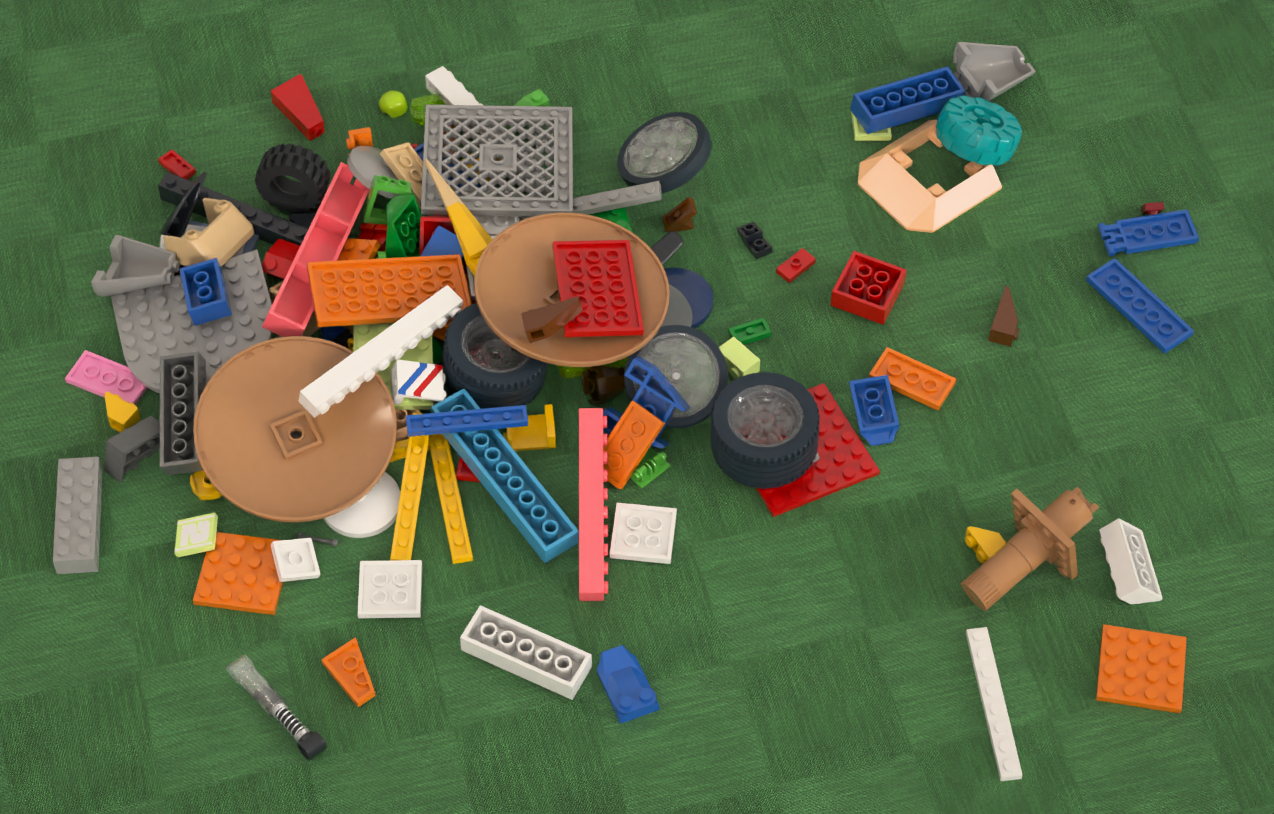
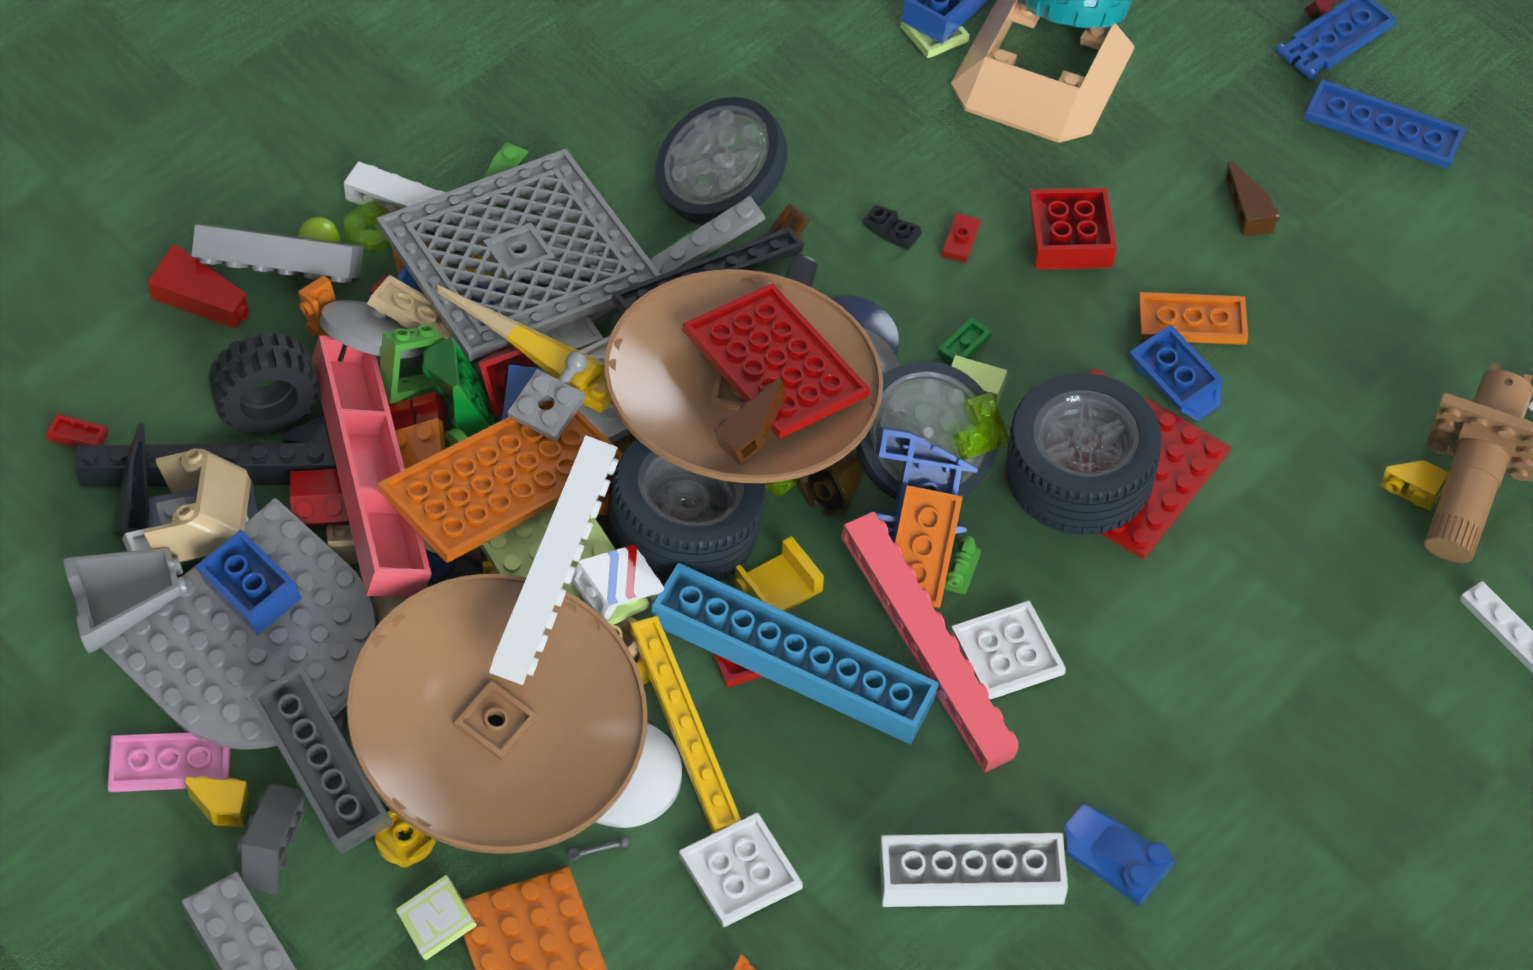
camera: 30 degrees left, 0 degrees up
white plate [270,538,321,582] -> none
blue plate [406,405,528,437] -> none
yellow tile [429,434,473,564] -> none
none -> light grey brick [191,224,364,283]
none -> light grey plate [507,351,587,442]
none -> black plate [611,227,804,314]
none -> clear neon green plate [952,392,1009,460]

